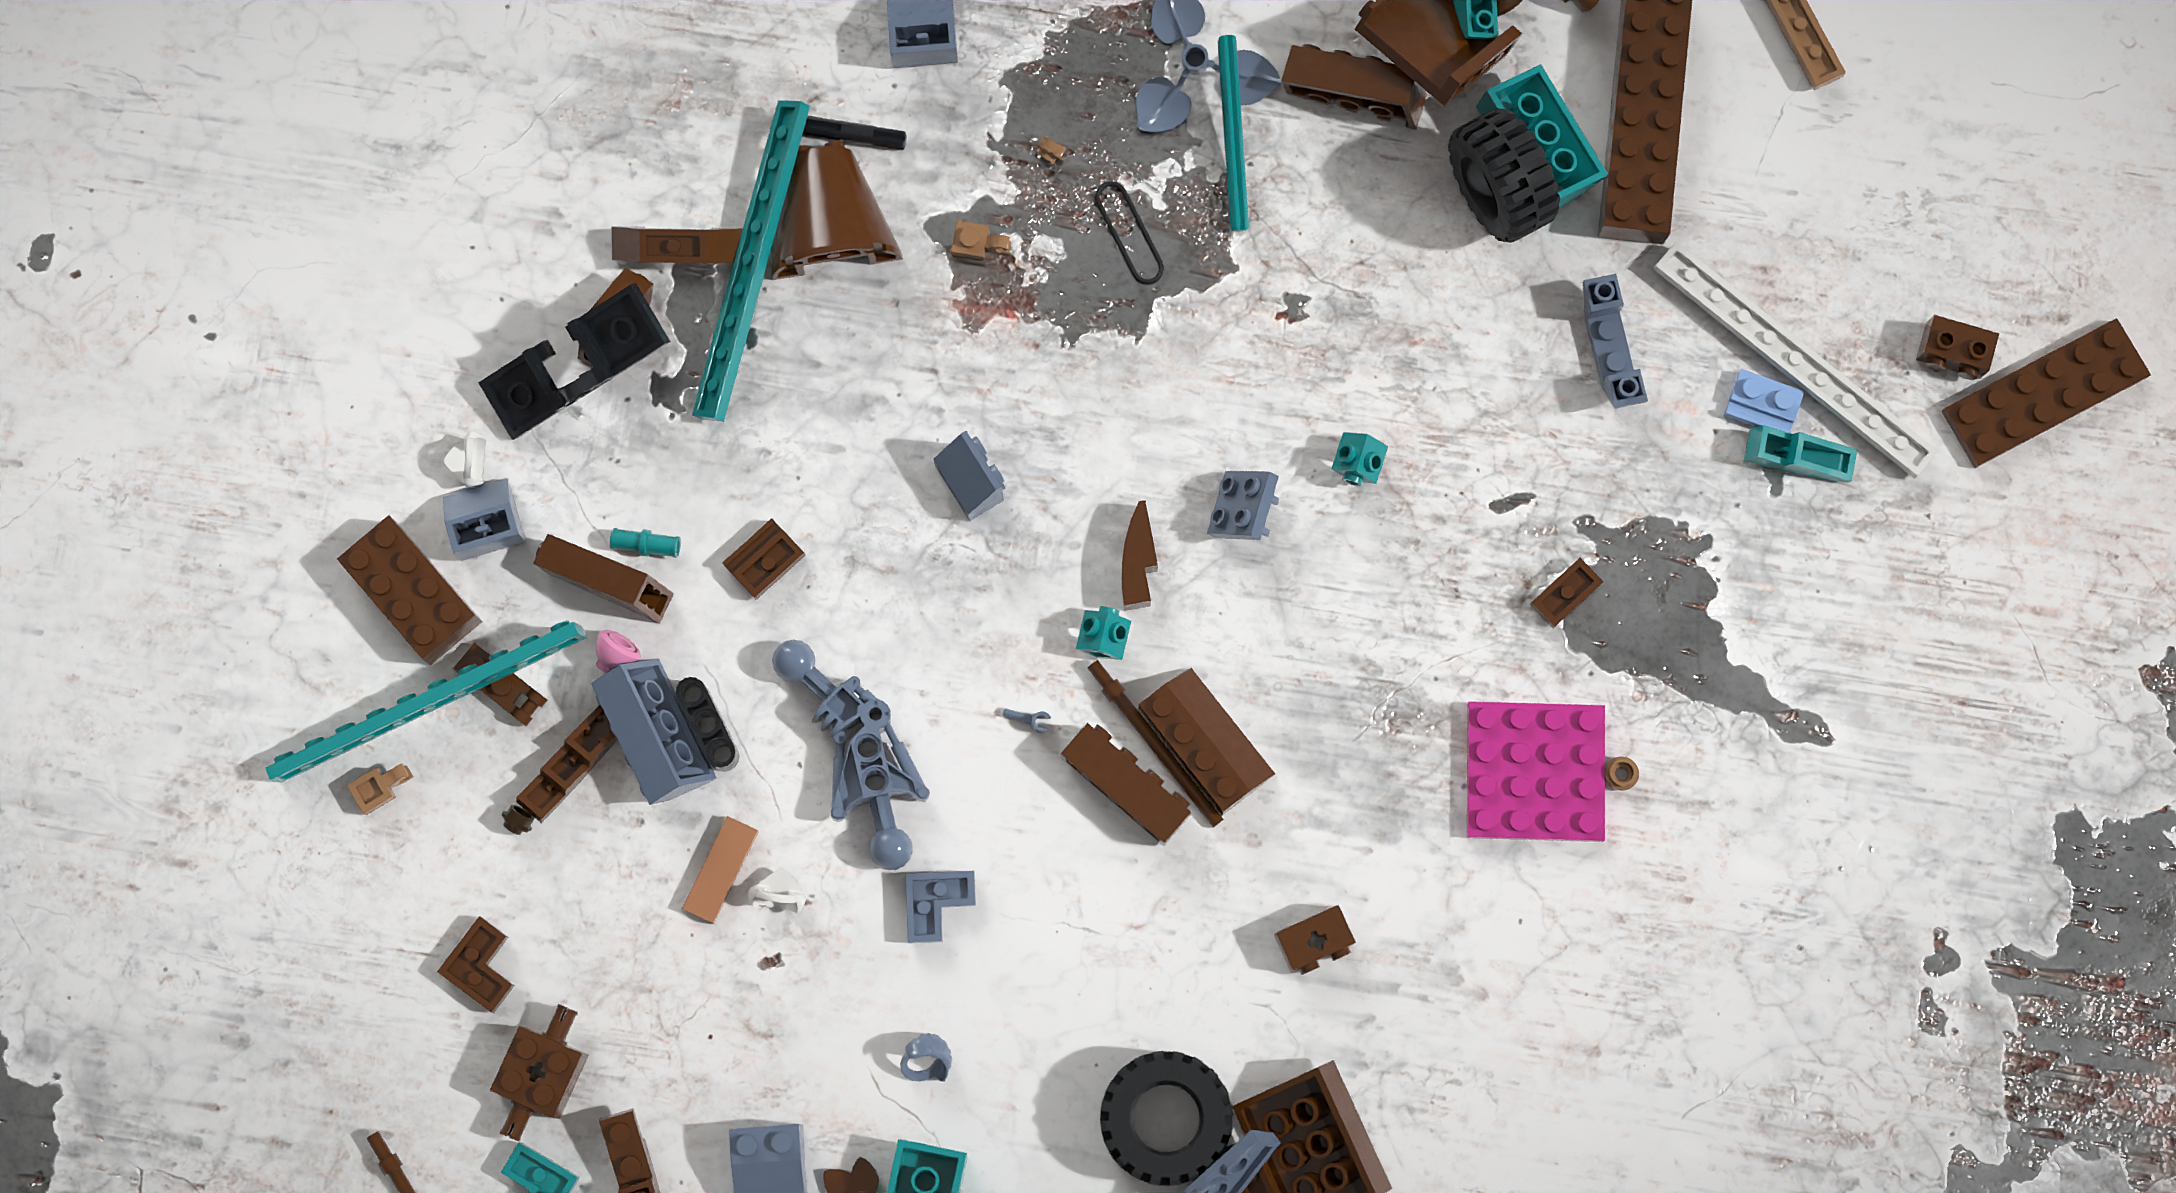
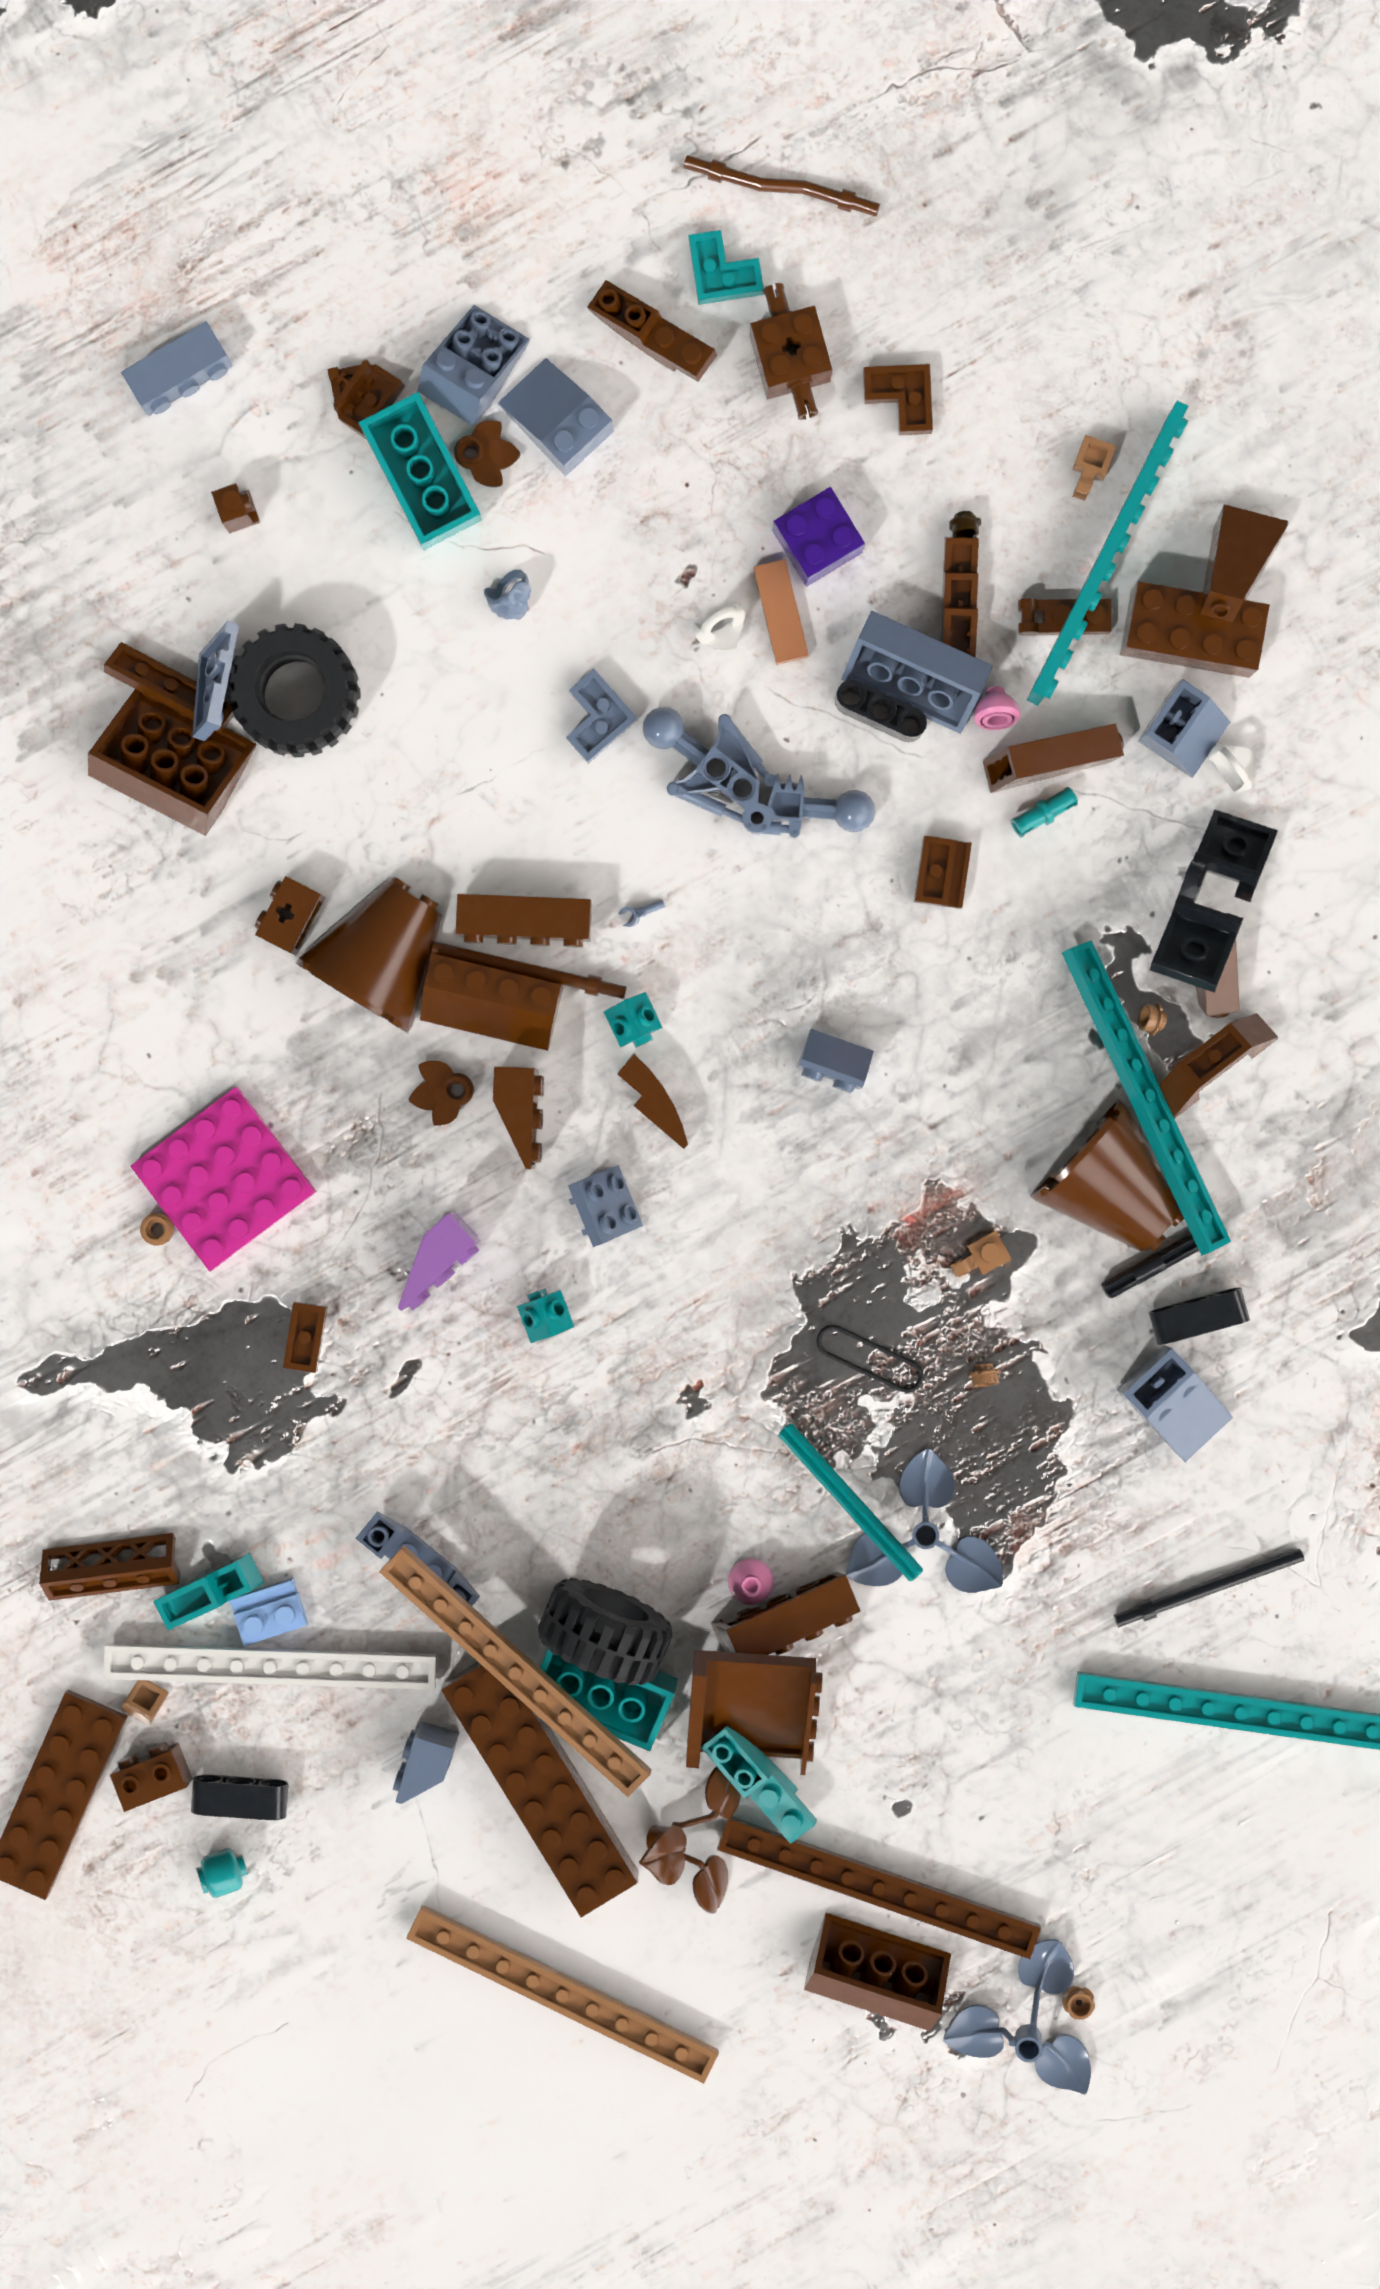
camera: 140 degrees right, 10 degrees up
none -> reddish brown fence [39,1533,180,1601]
none -> medium nougat slope [122,1680,169,1726]
none -> black beam [191,1774,289,1820]
none -> teal head [196,1848,248,1898]
none -> reddish brown cone [296,877,443,1033]
none -> medium nougat plate [379,1545,652,1797]
none -> sand blue slope [392,1722,460,1804]
none -> medium lavender slope [398,1211,481,1311]
none -> reddish brown plate [409,1061,474,1126]
none -> reddish brown slope [493,1067,544,1169]
none -> bright pink brick [728,1558,774,1605]
none -> dark purple brick [772,486,865,587]
none -> medium nougat plate [1138,1003,1167,1035]
none -> black beam [1149,1287,1250,1345]
none -> reddish brown slope [1200,504,1288,622]

